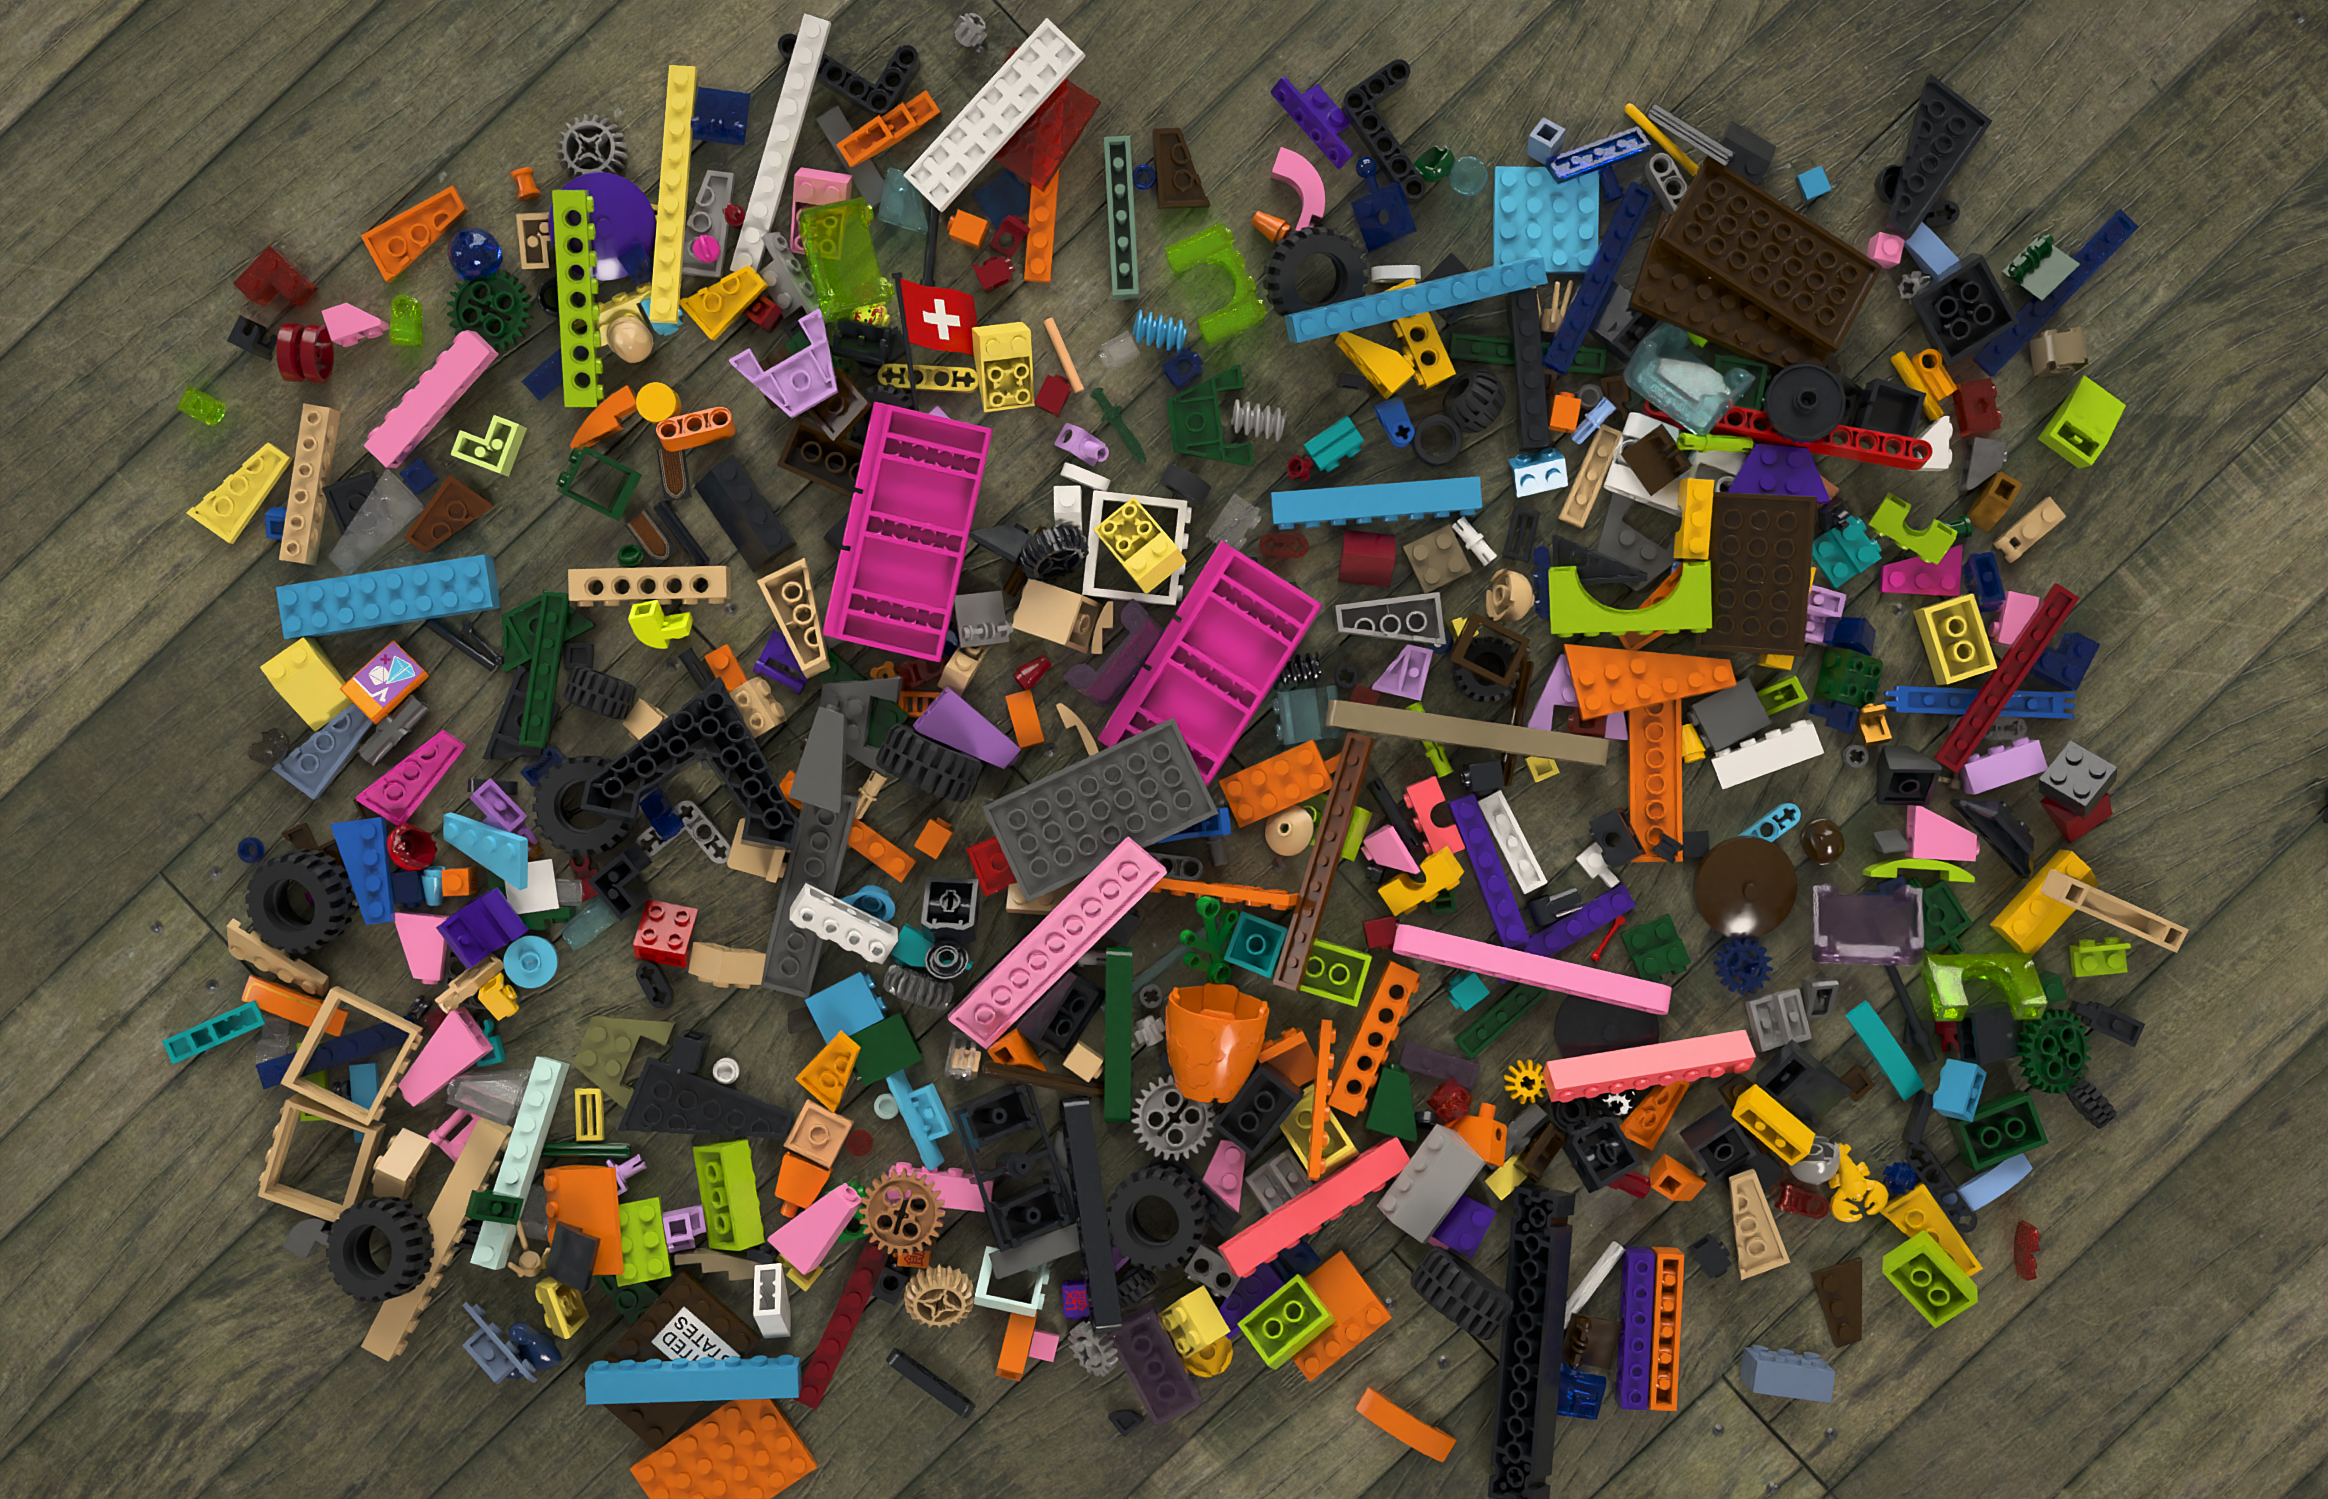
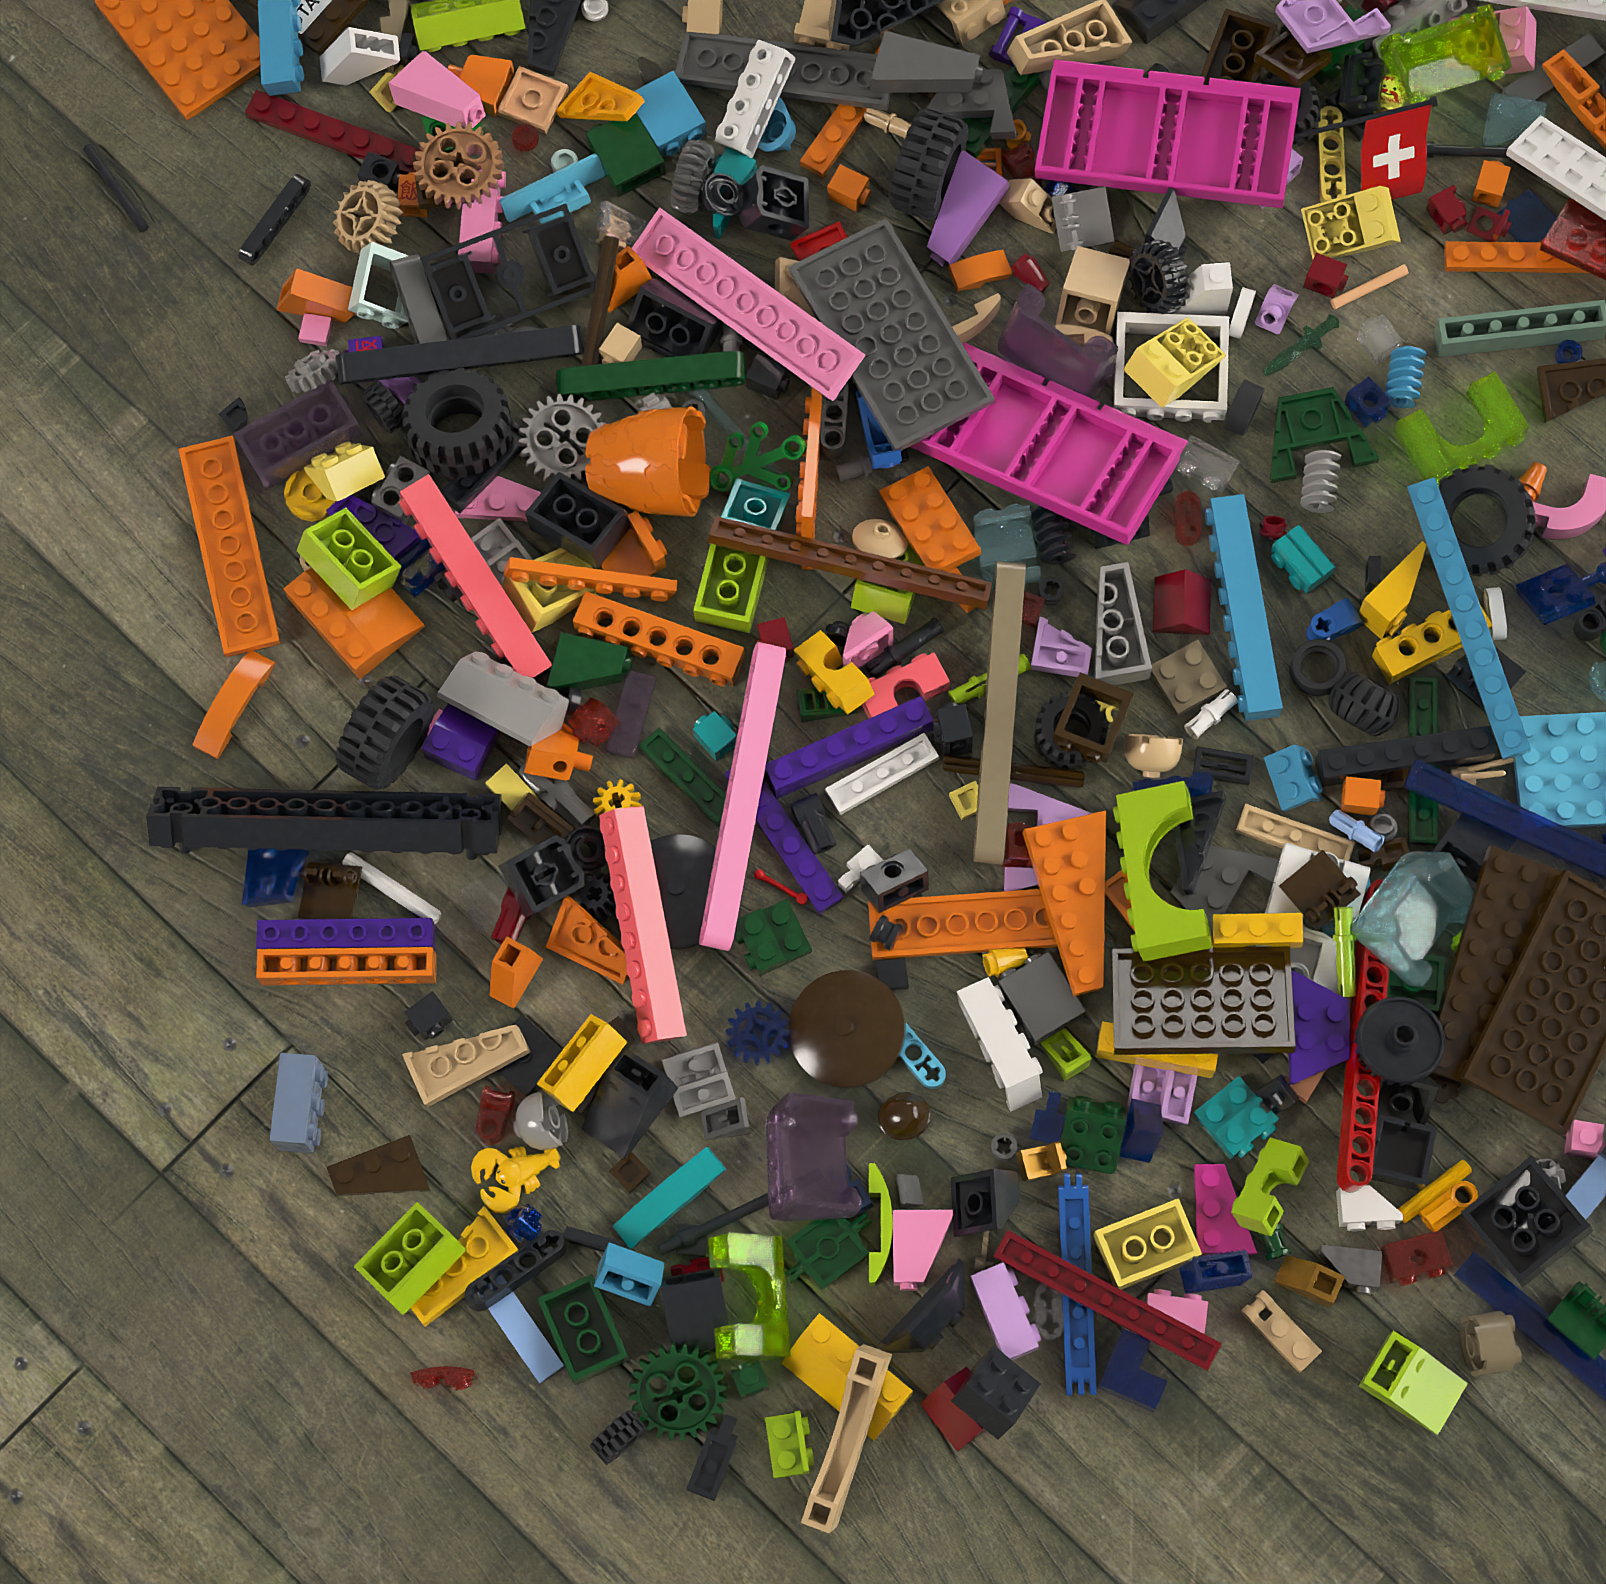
camera: 90 degrees right, 15 degrees down
black slope [1679,1104,1757,1183] -> none
none -> orange plate [178,435,281,657]

